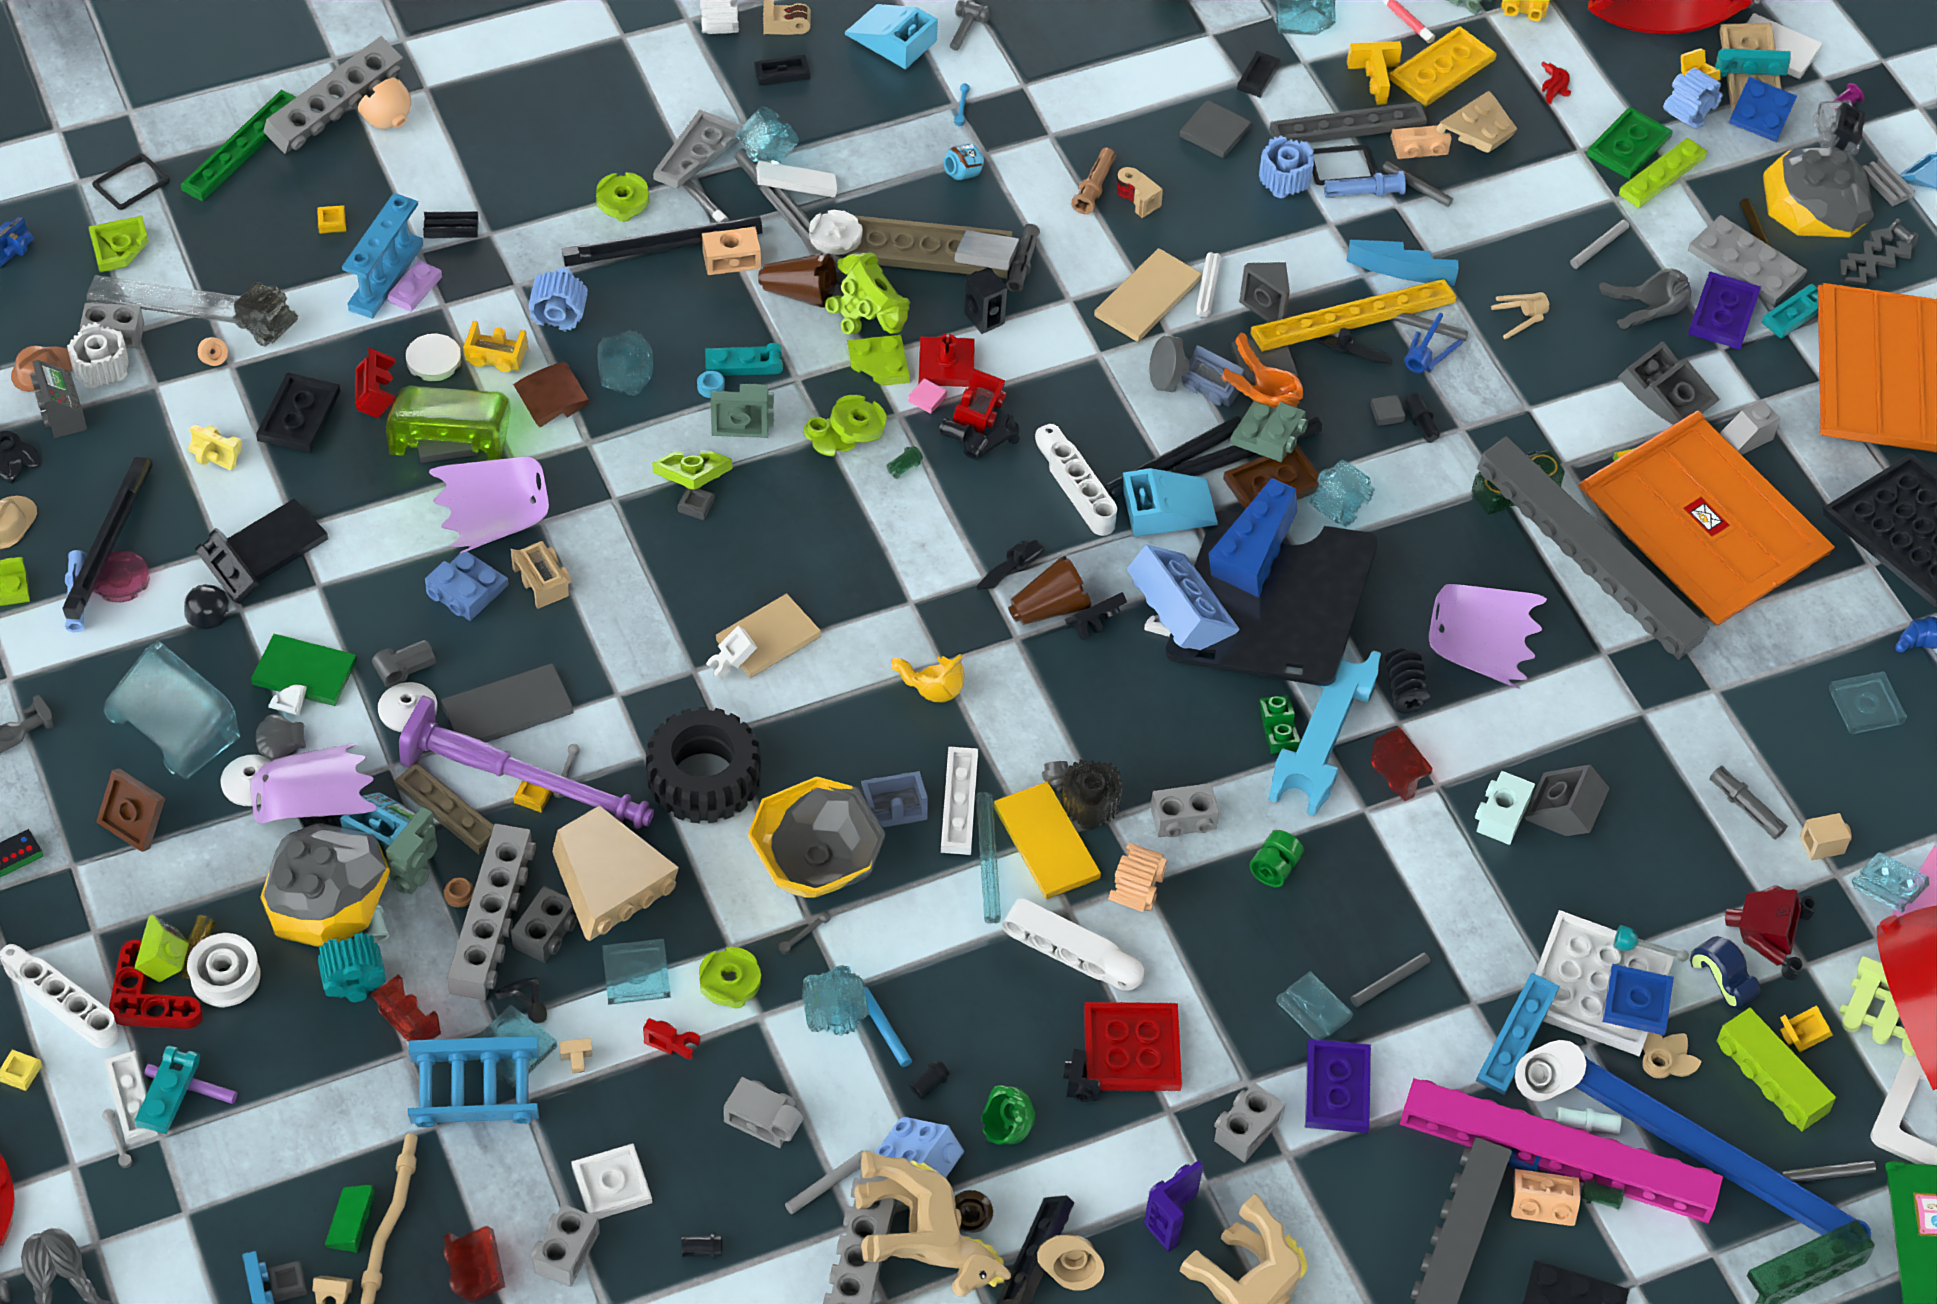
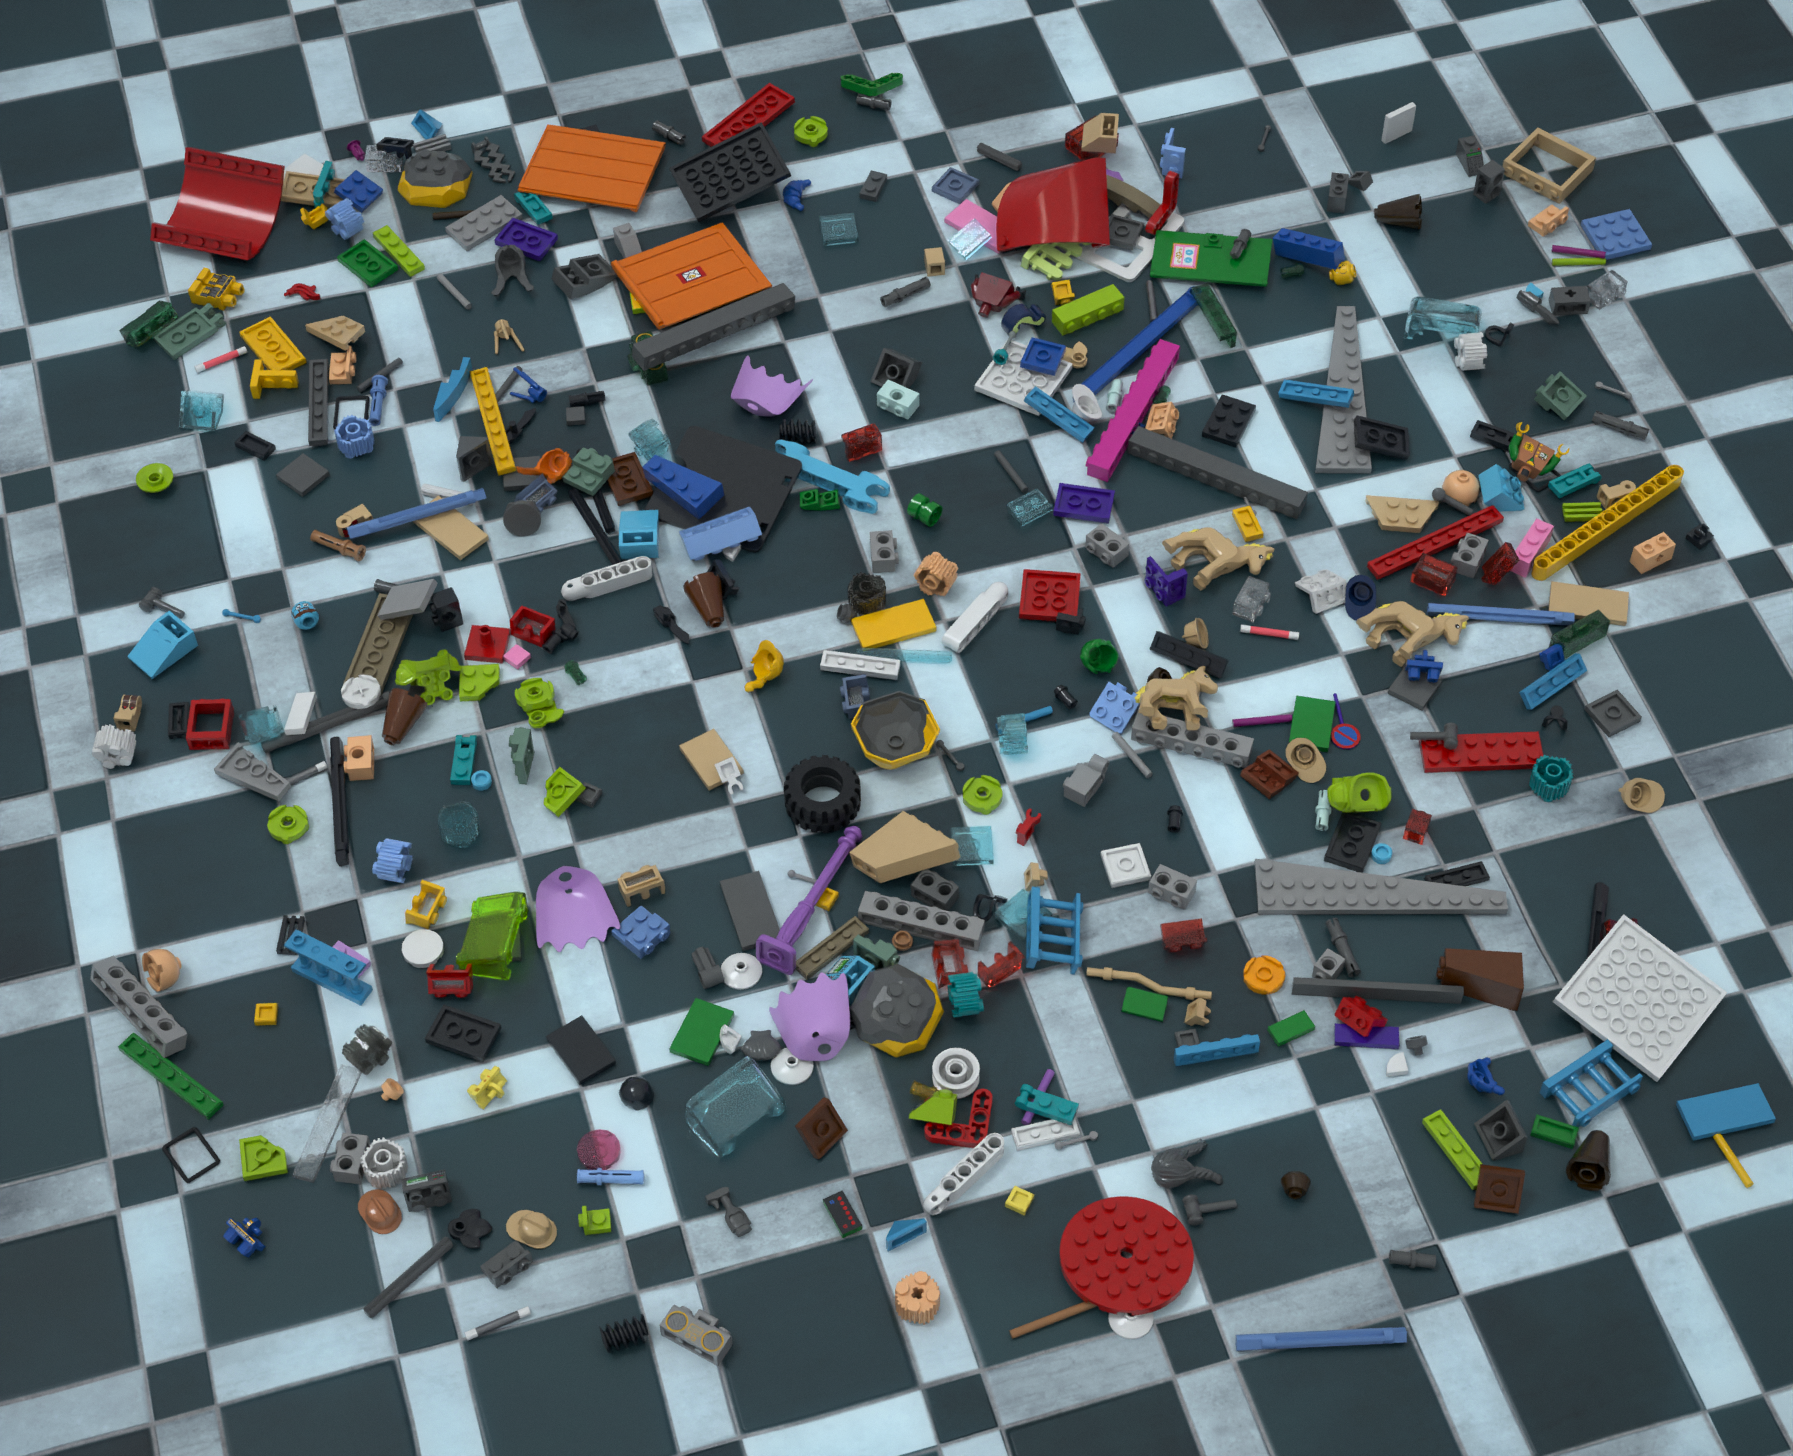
camera: 80 degrees left, 0 degrees up
black piece [62,457,153,619] -> none
plate [195,528,260,604] -> none
copper slope [513,362,590,428] -> none
none -> red window [186,699,234,750]
none -> medium blue piece [346,488,486,540]
none -> clear red window [931,939,968,989]

